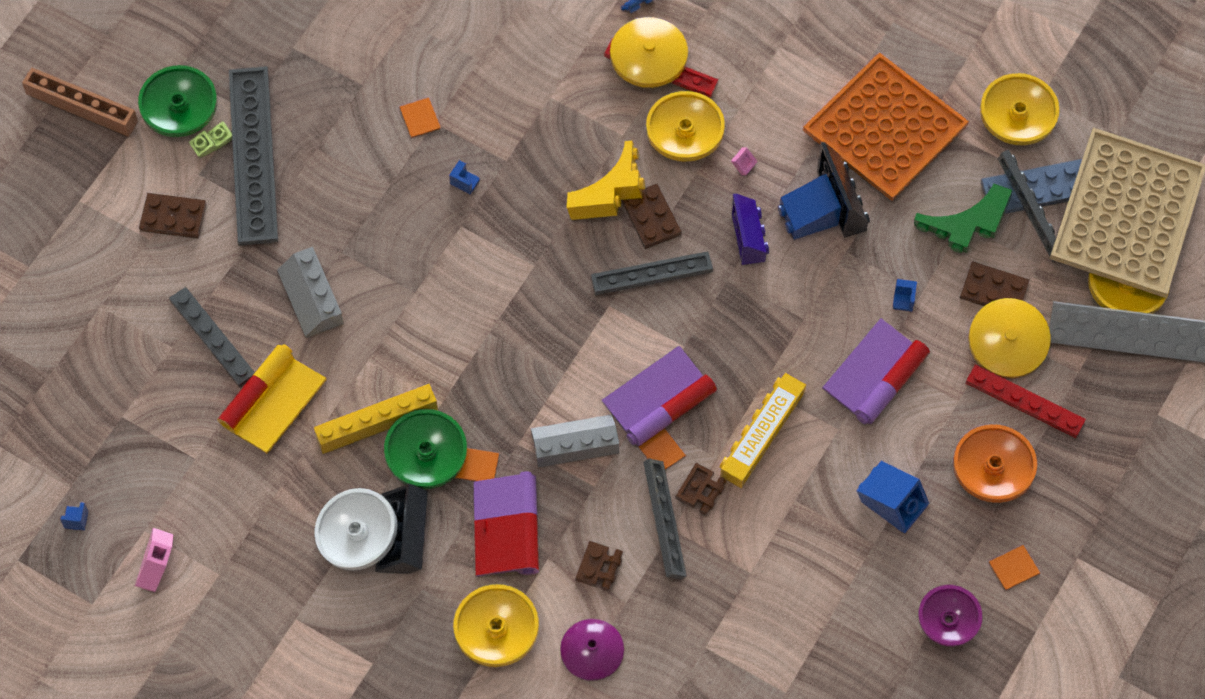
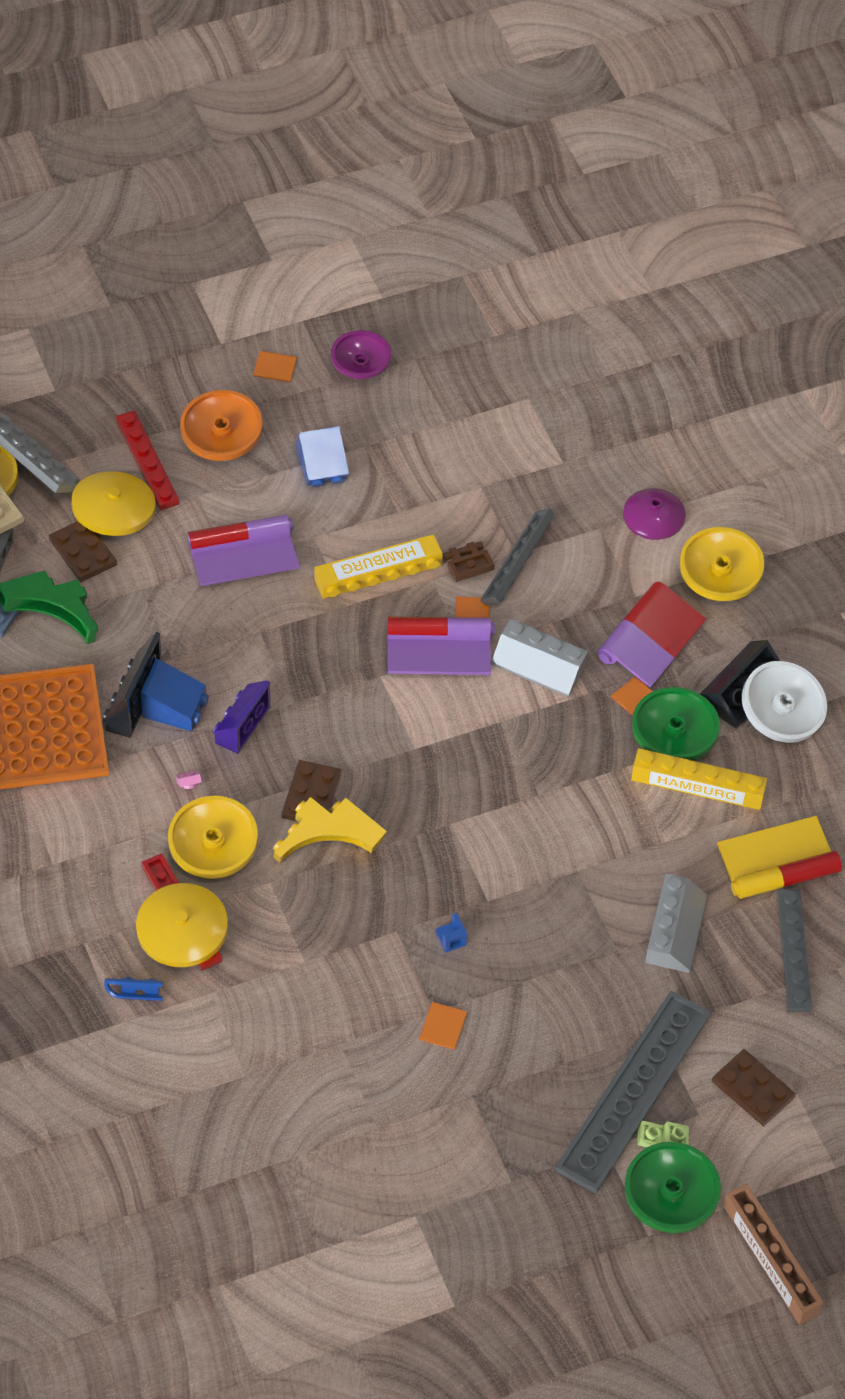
camera: 145 degrees left, 10 degrees down
reddish brown plate [575,541,623,590] -> none
dark grey plate [591,251,713,295] -> none
blue panel [893,279,917,312] -> none

